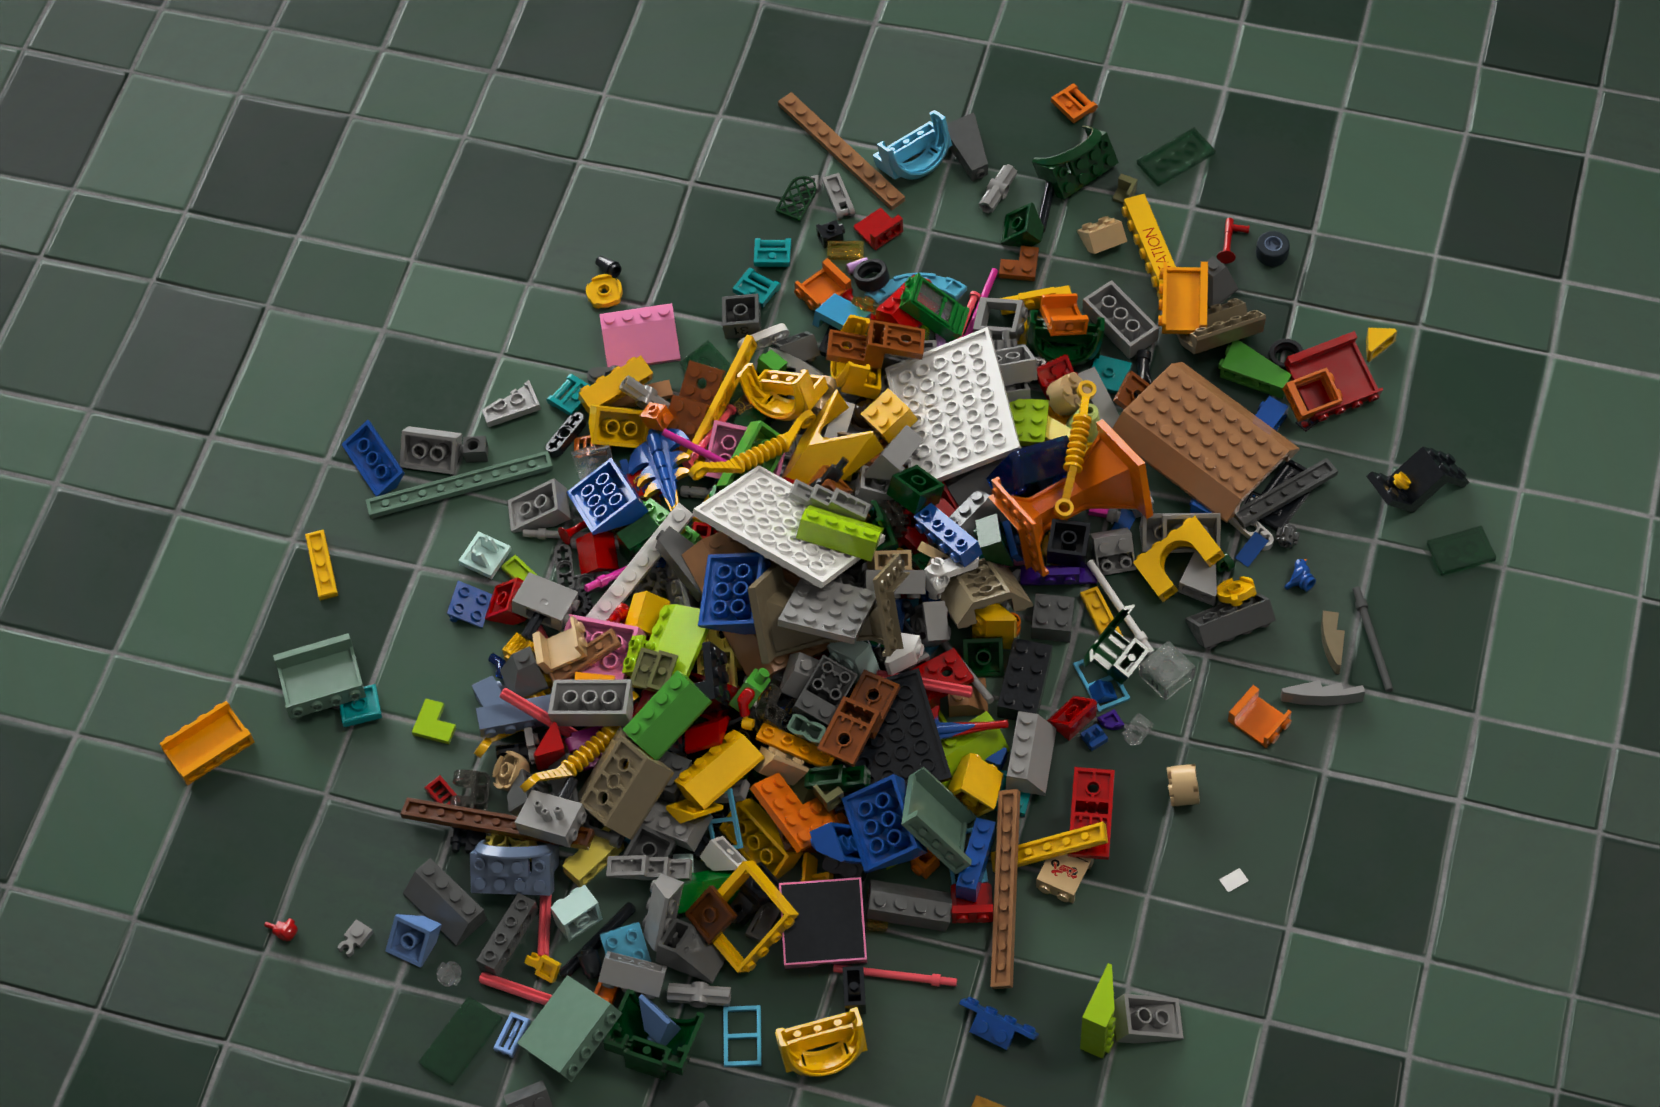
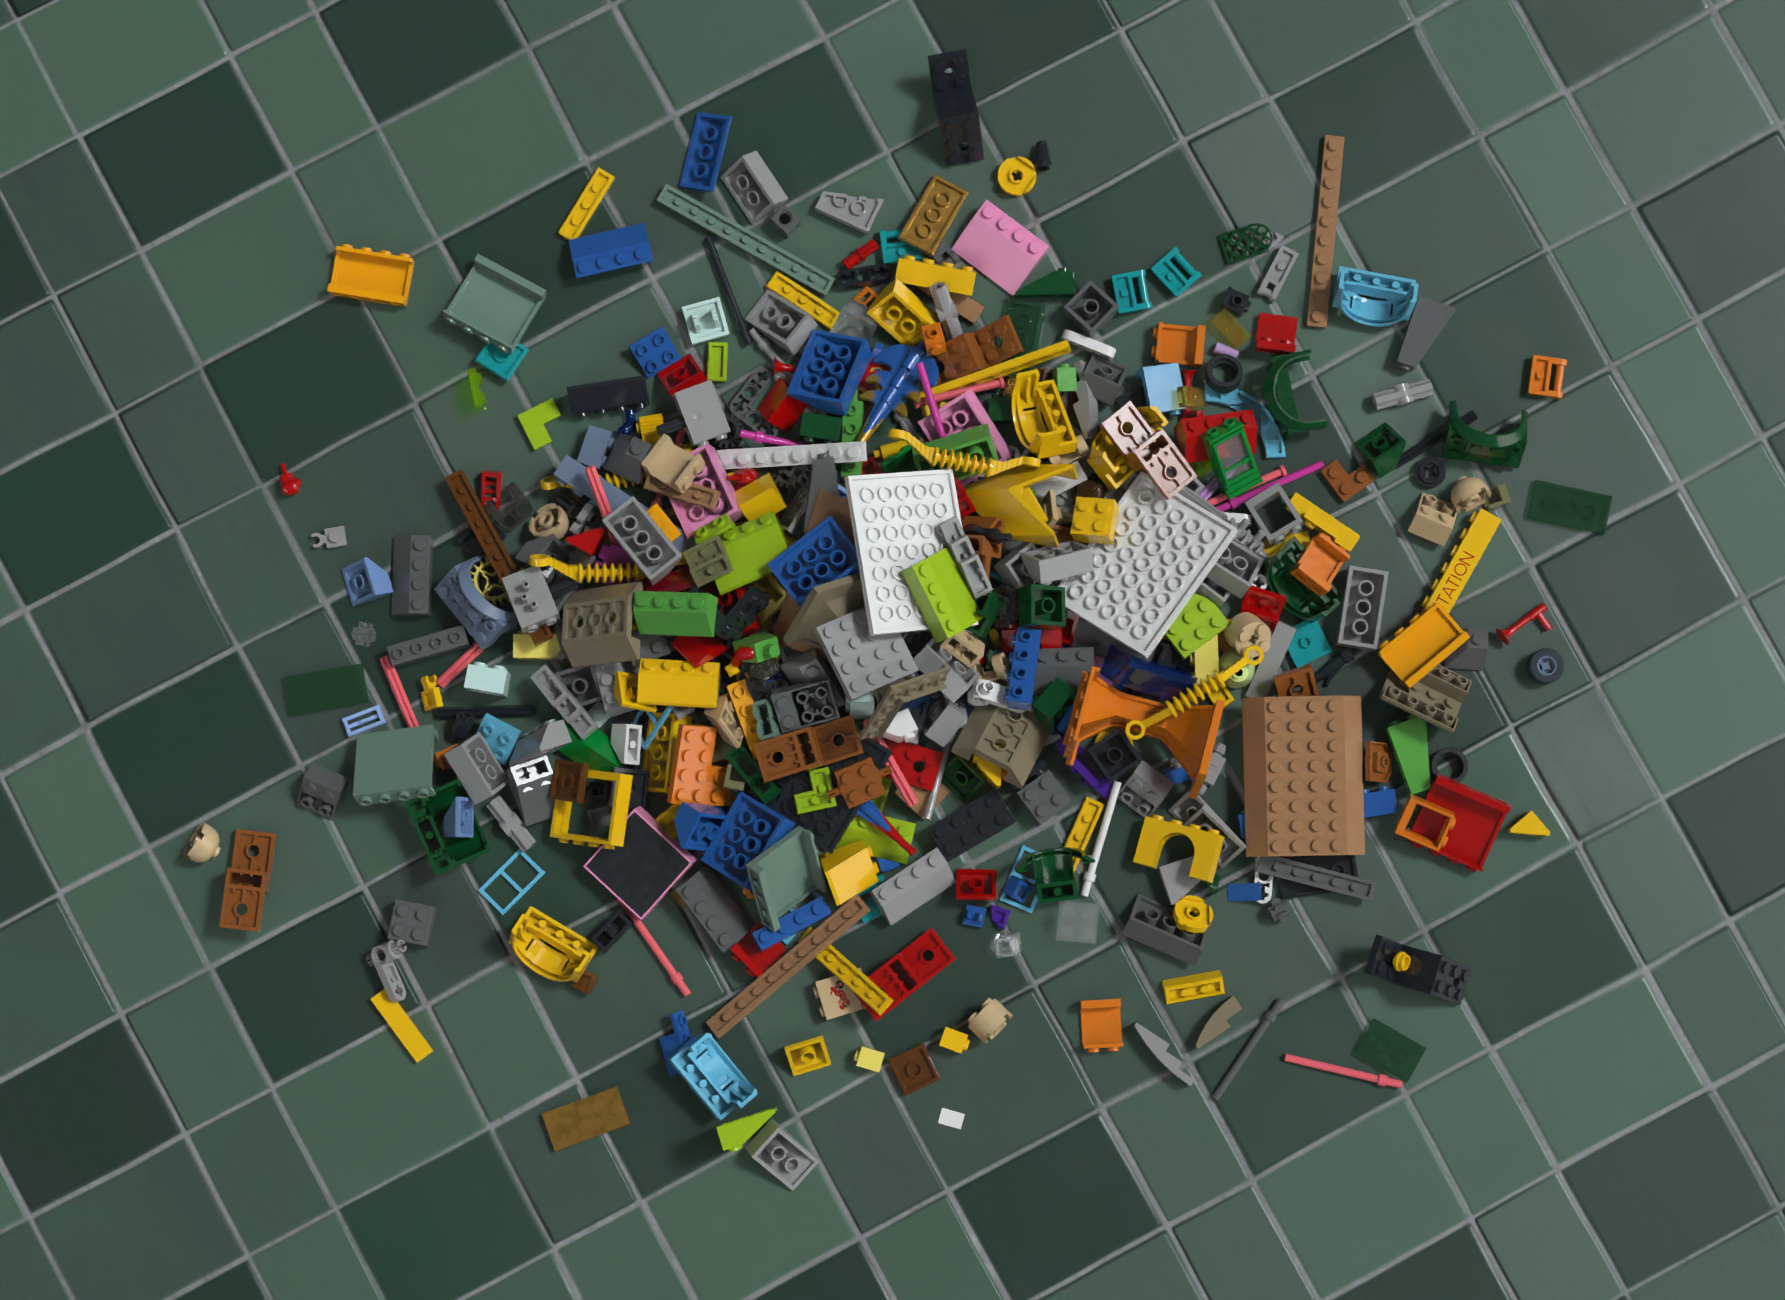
camera: 40 degrees right, 25 degrees up
blue animal [1284,559,1316,591] -> none
none -> clear neon green plate [467,368,487,412]
none -> black slope [566,375,650,418]
none -> blue slope [569,222,653,278]
none -> reddish brown plate [571,971,599,995]
none -> medium azure piece [668,1033,757,1121]
none -> black bar [704,236,753,346]
none -> yellow tile [766,271,842,330]
none -> yellow slope [784,1035,832,1076]
none -> lime tile [794,767,837,814]
none -> dark orange plate [827,756,893,809]
none -> red axle [842,239,879,269]
none -> light yellow brick [854,1046,885,1072]
none -> reddish brown plate [888,1043,941,1096]
none -> pearl gold tile [898,174,969,257]
none -> black bracket [927,49,984,166]
none -> yellow brick [939,1027,970,1054]
none -> black plate [1010,759,1047,791]
none -> dark green slope [1015,268,1074,299]
none -> yellow slope [1162,970,1225,1005]
none -> dark green piece [1264,349,1327,440]
none -> coral bar [1284,1054,1403,1089]
none -> dark orange piece [1363,741,1392,783]
none -> black gear [1414,456,1446,488]
none -> tan cylinder [1451,476,1491,513]

